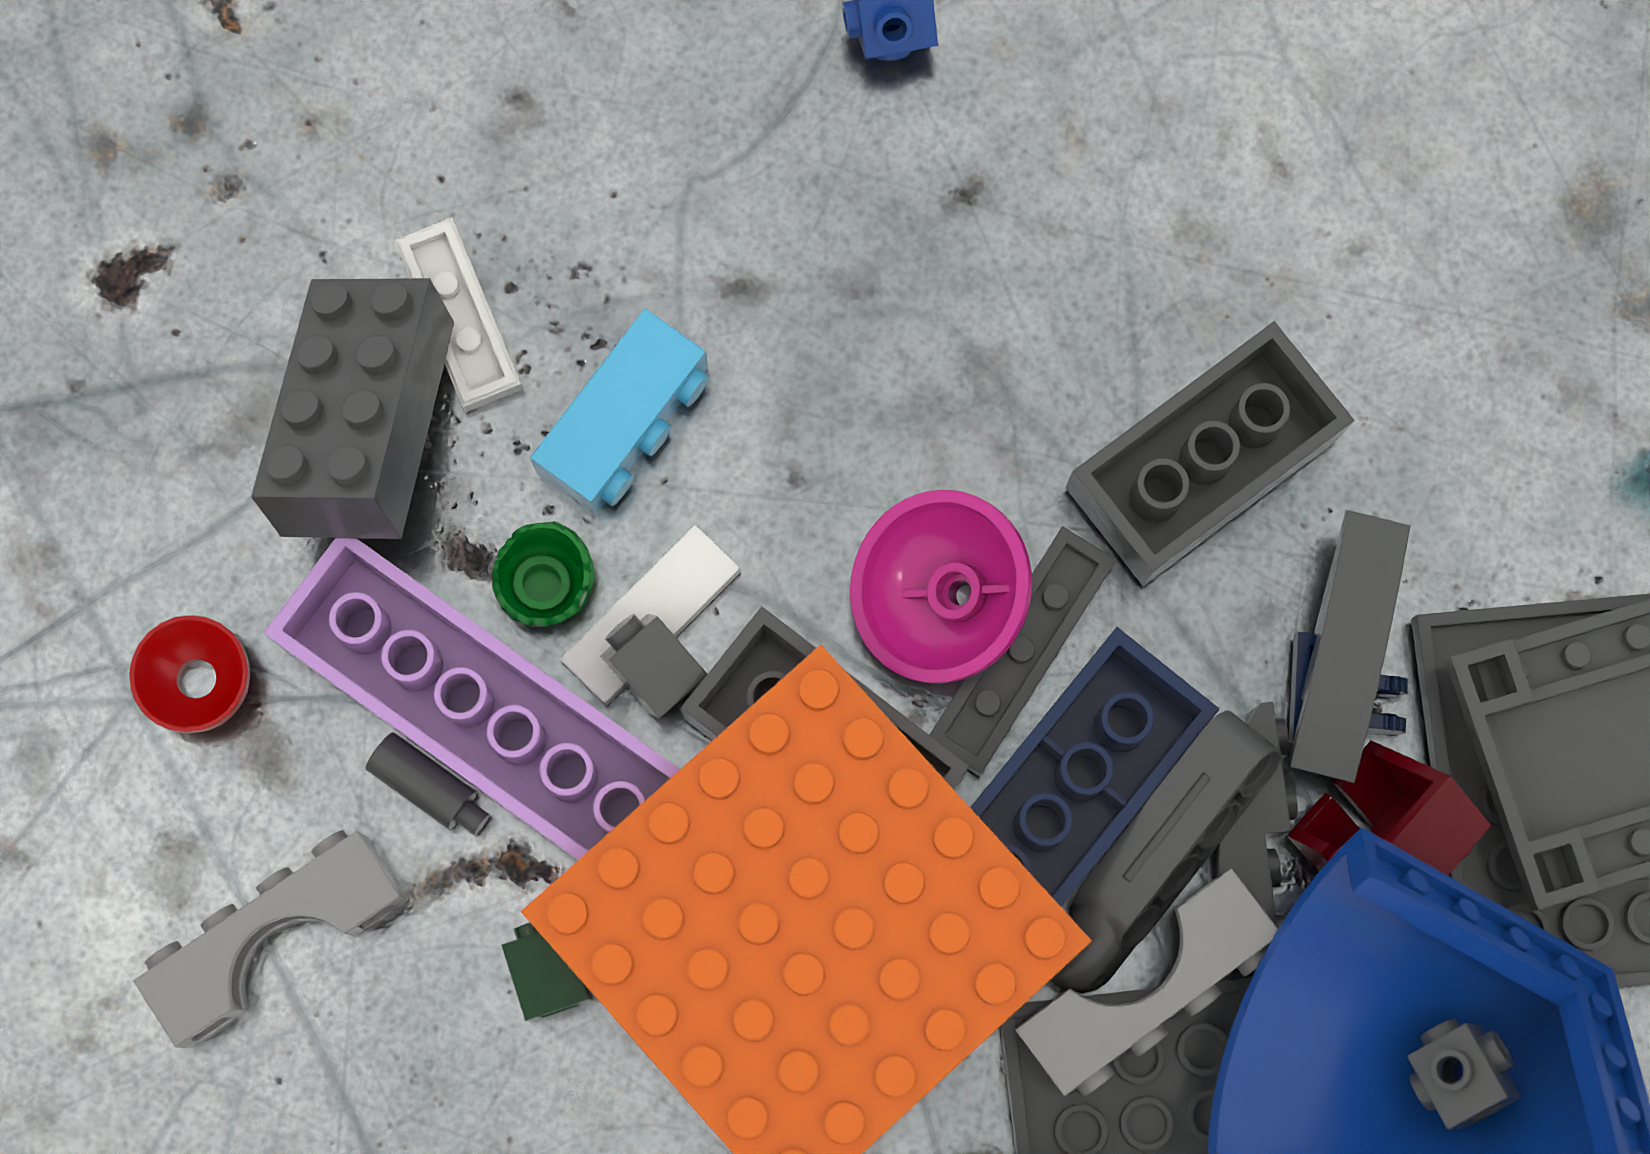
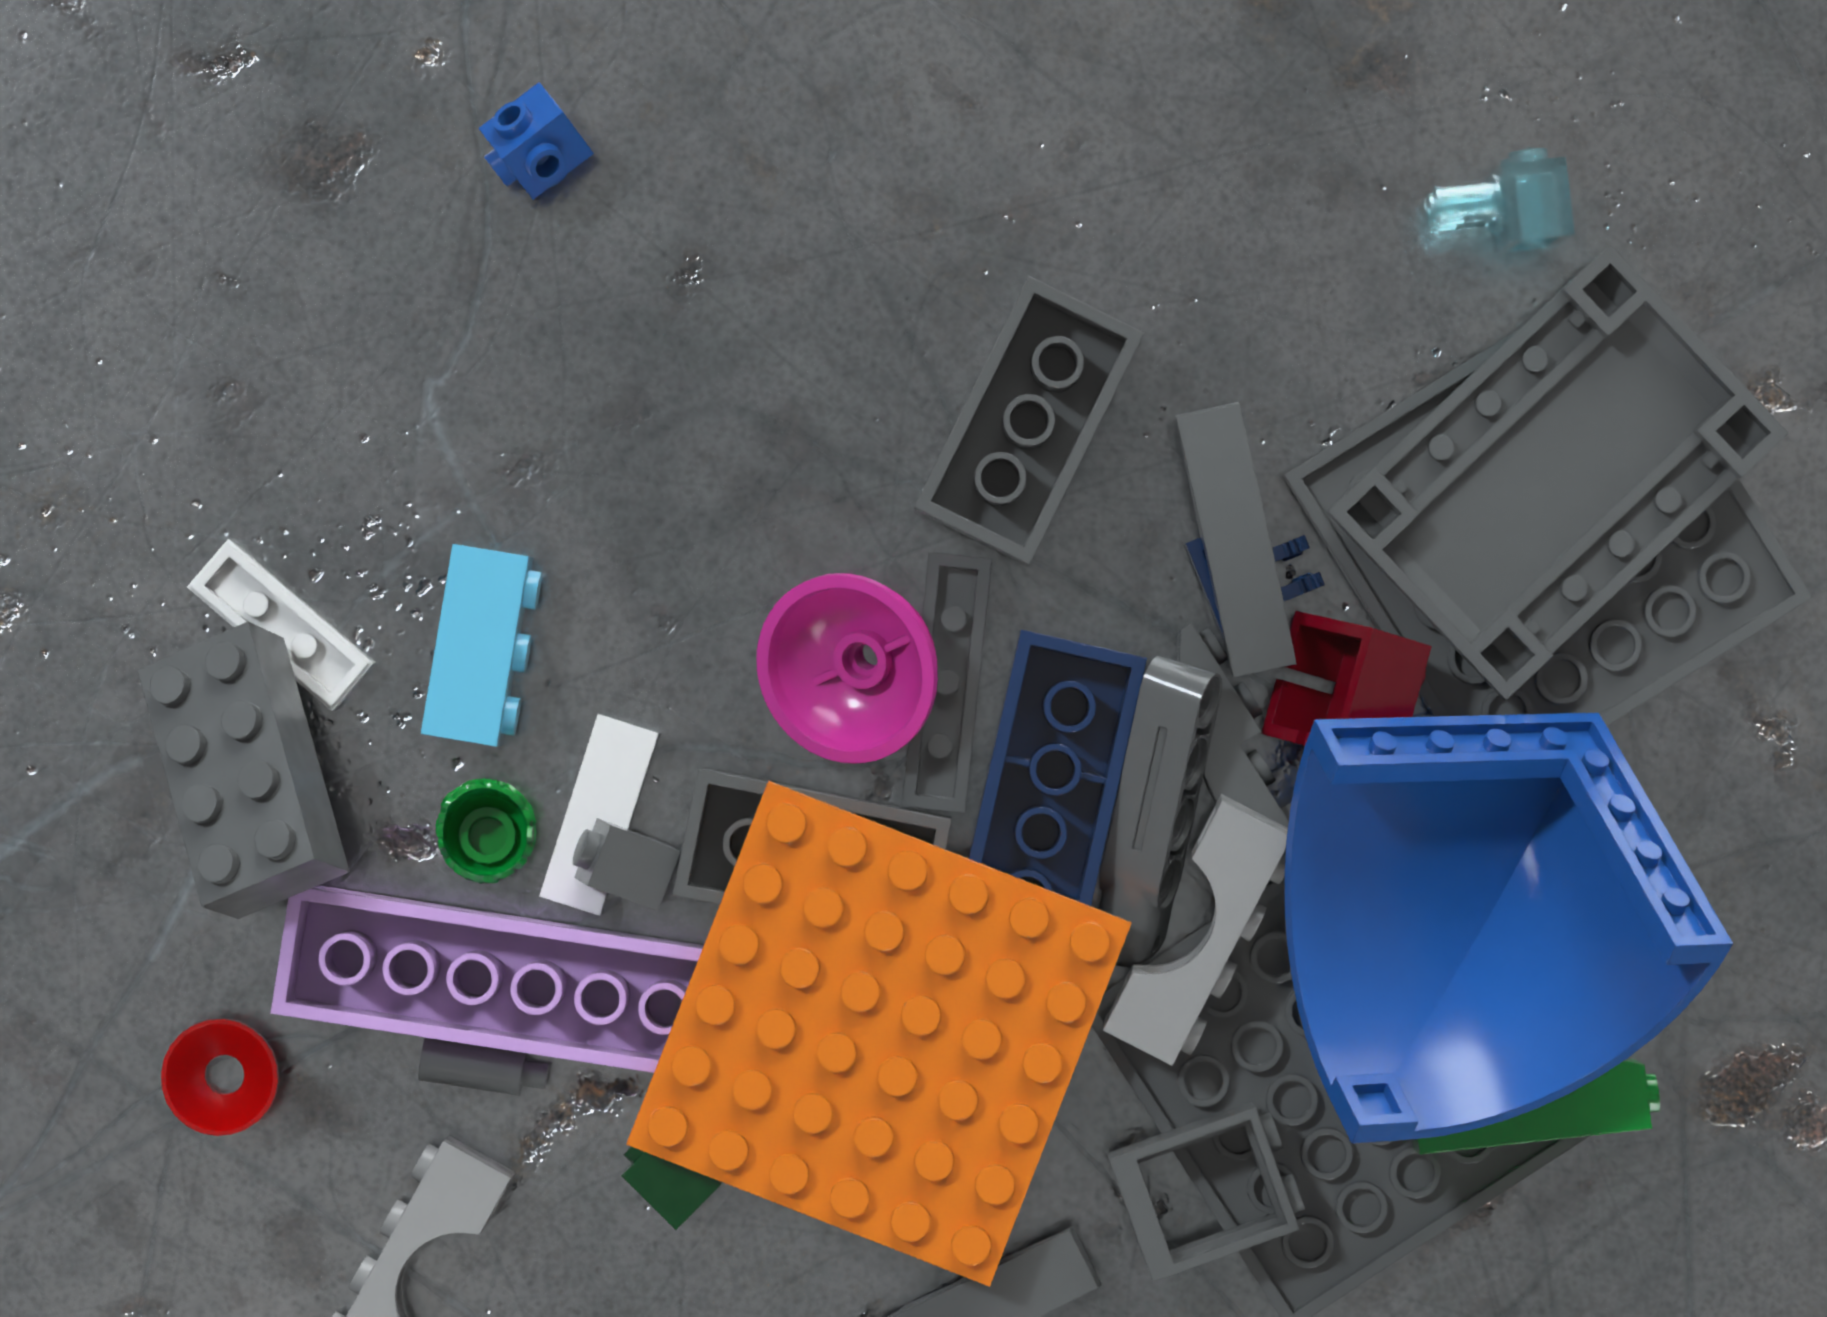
camera: 25 degrees left, 10 degrees up
dark grey brick [1407,1019,1522,1130] -> none

